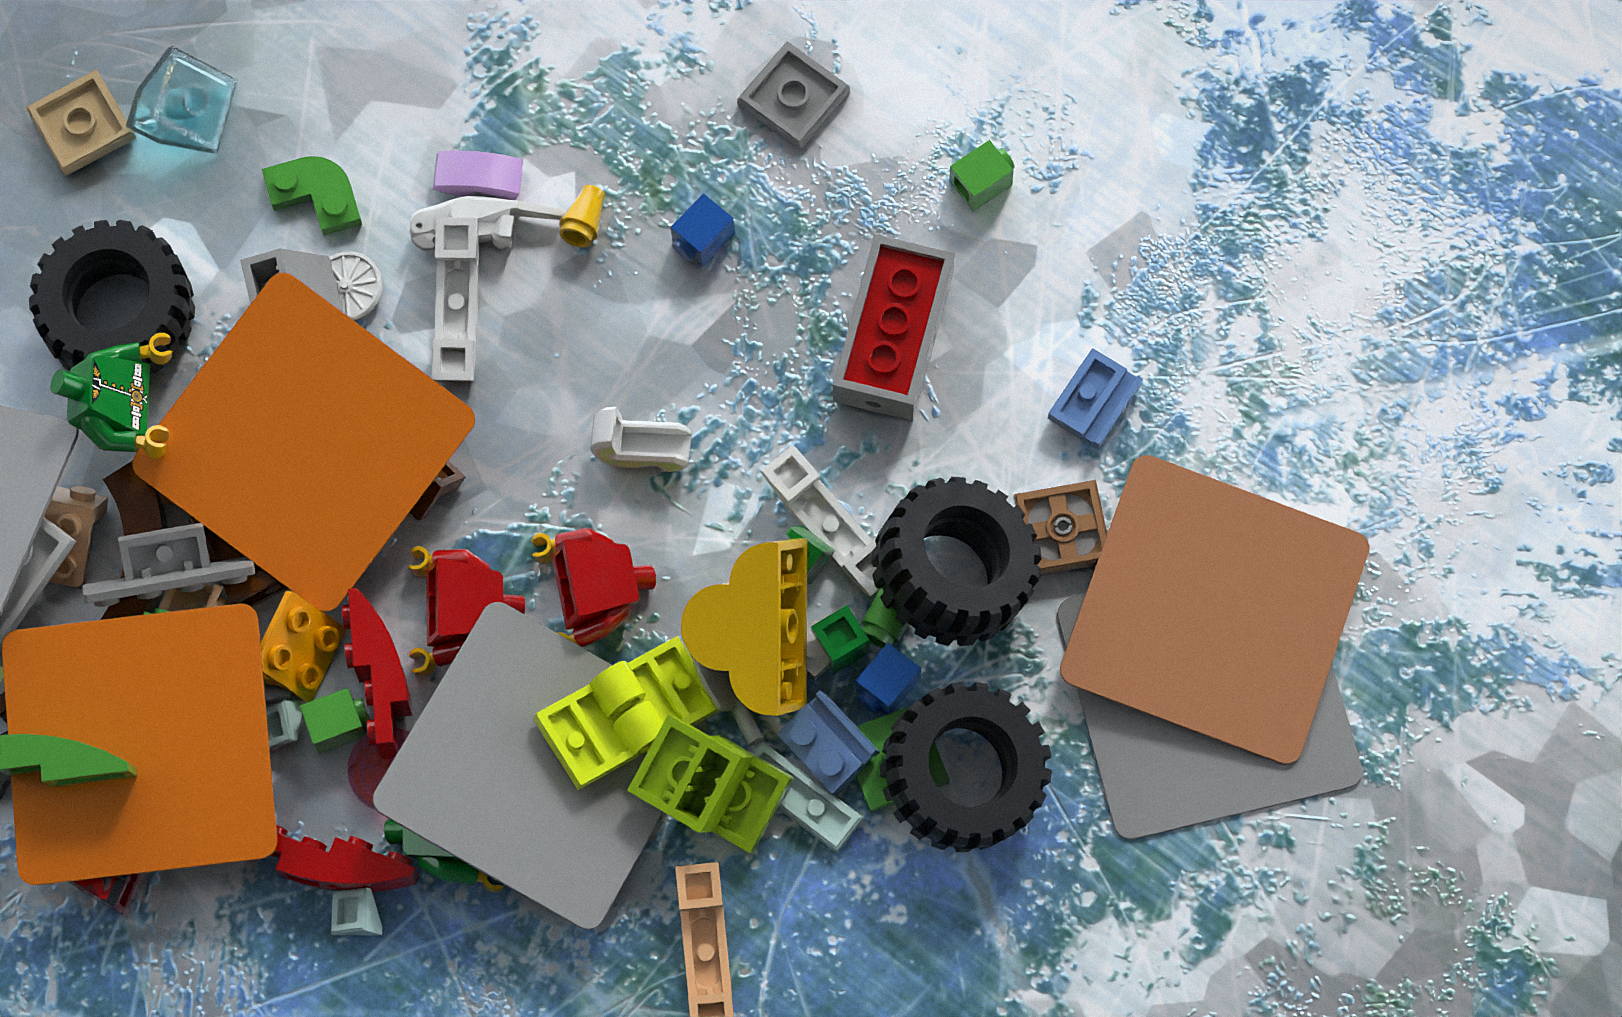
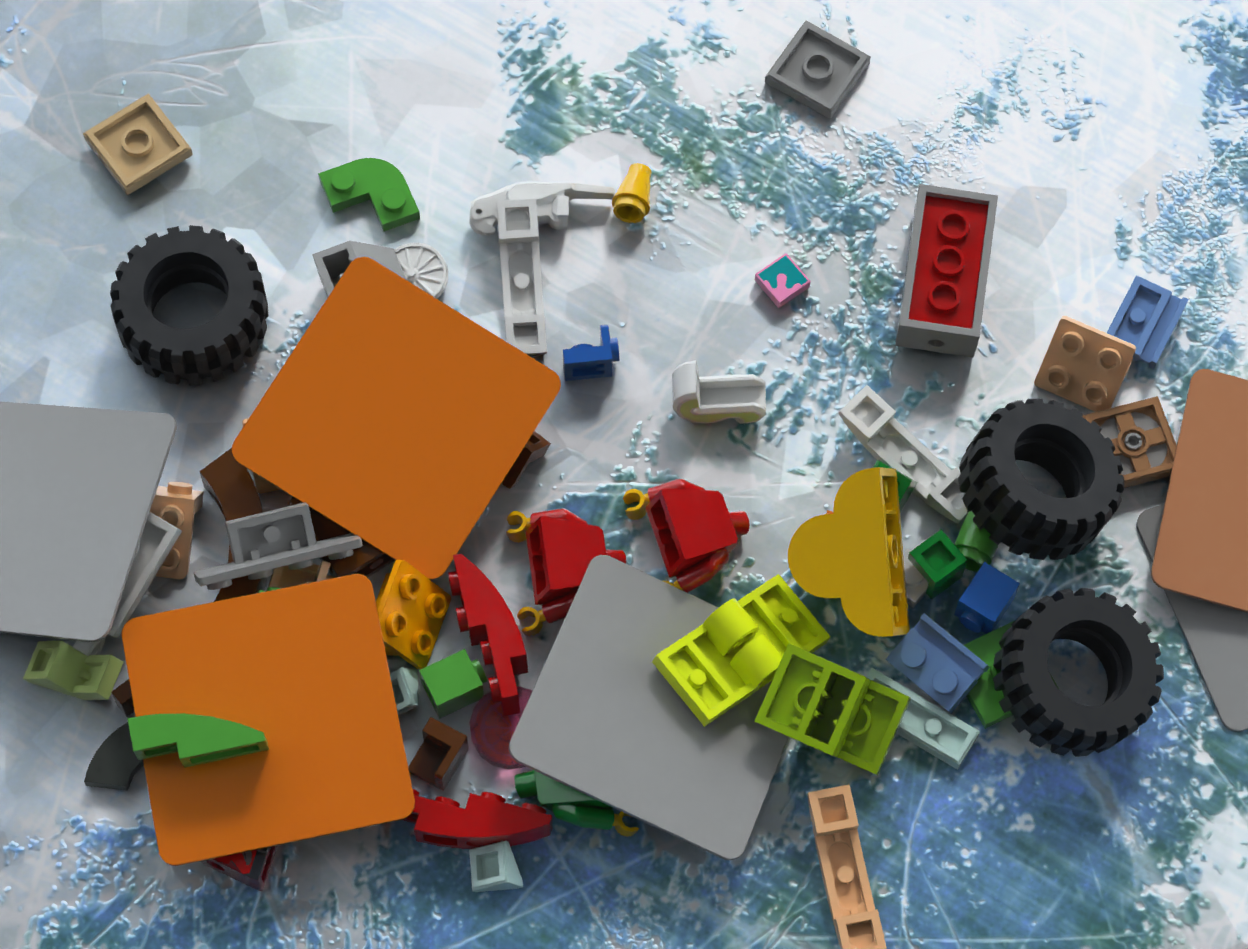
camera: 10 degrees left, 5 degrees down
green torso [50,333,172,459] -> none
clear light blue slope [126,46,238,154] -> none
lavender slope [432,150,523,200] -> none
blue brick [670,193,735,267] -> none
light grey piece [693,660,764,747] -> none
bright green brick [949,139,1015,212] -> none
none -> reddish brown panel [408,717,469,791]
none -> blue bracket [563,325,620,381]
none -> tile [754,253,811,308]
none -> light nougat bracket [1034,316,1136,412]

